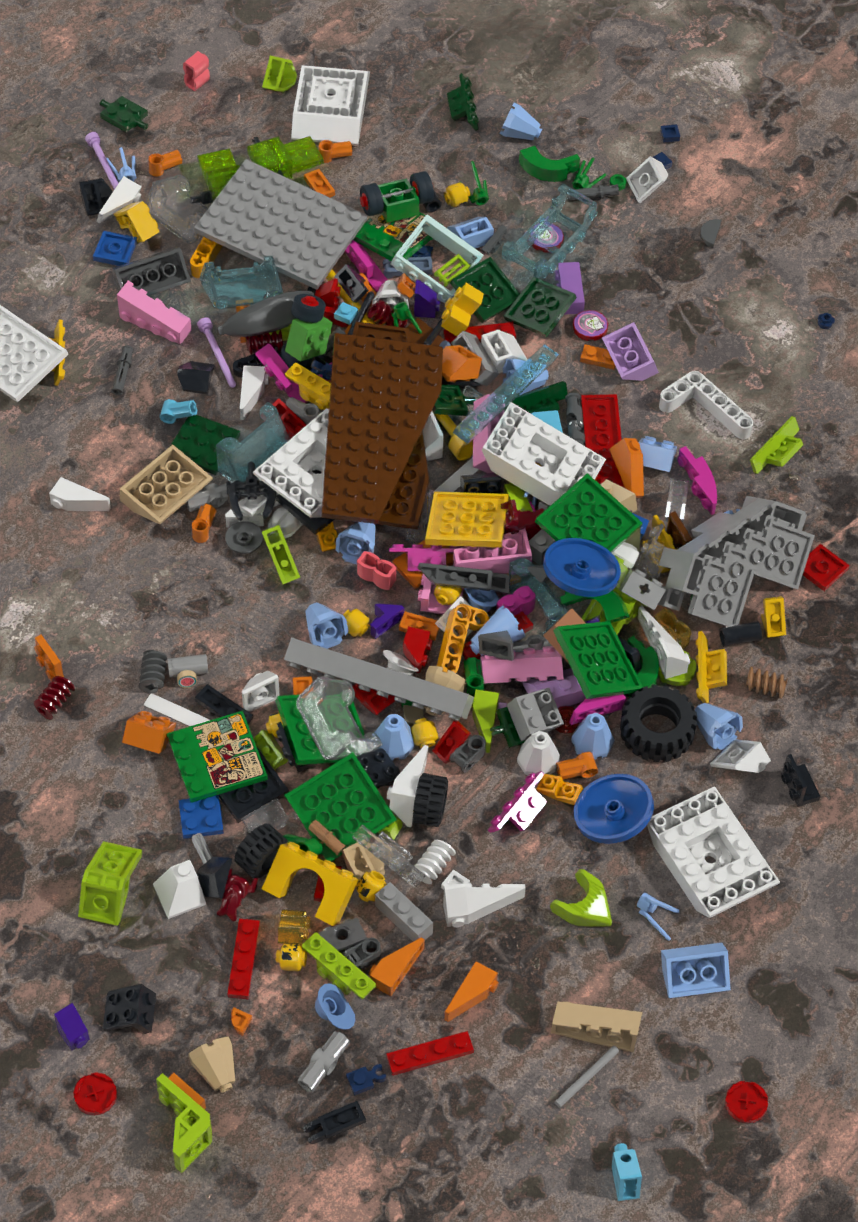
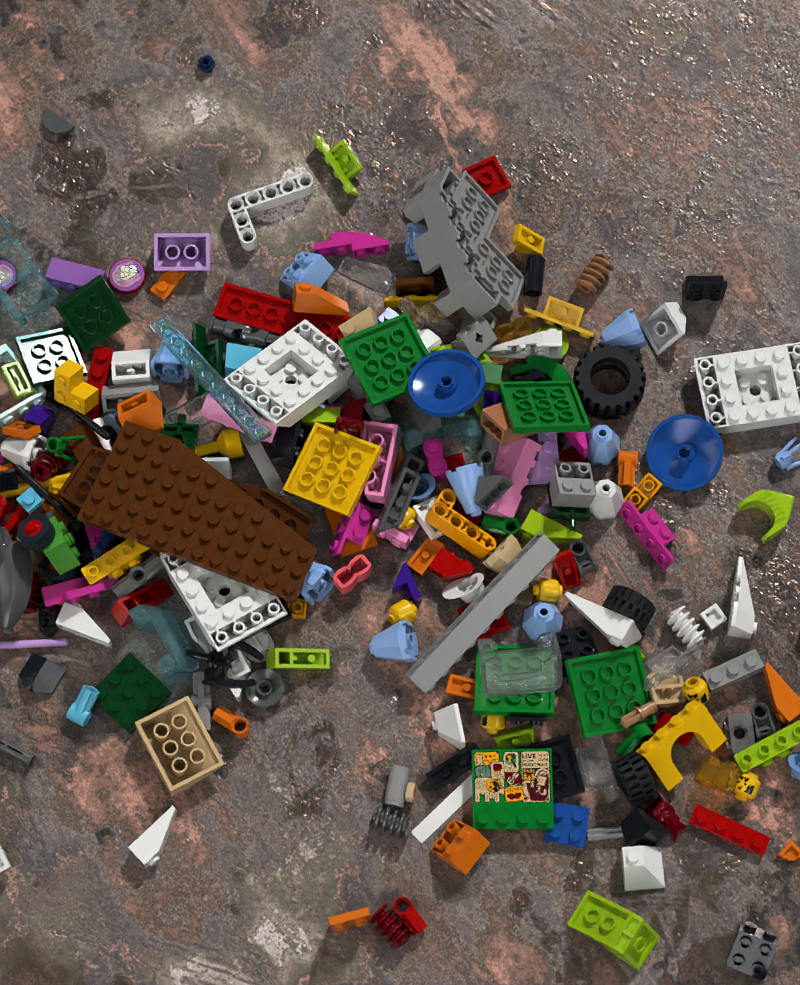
camera: 65 degrees left, 15 degrees up
none -> red piece [393,897,428,937]

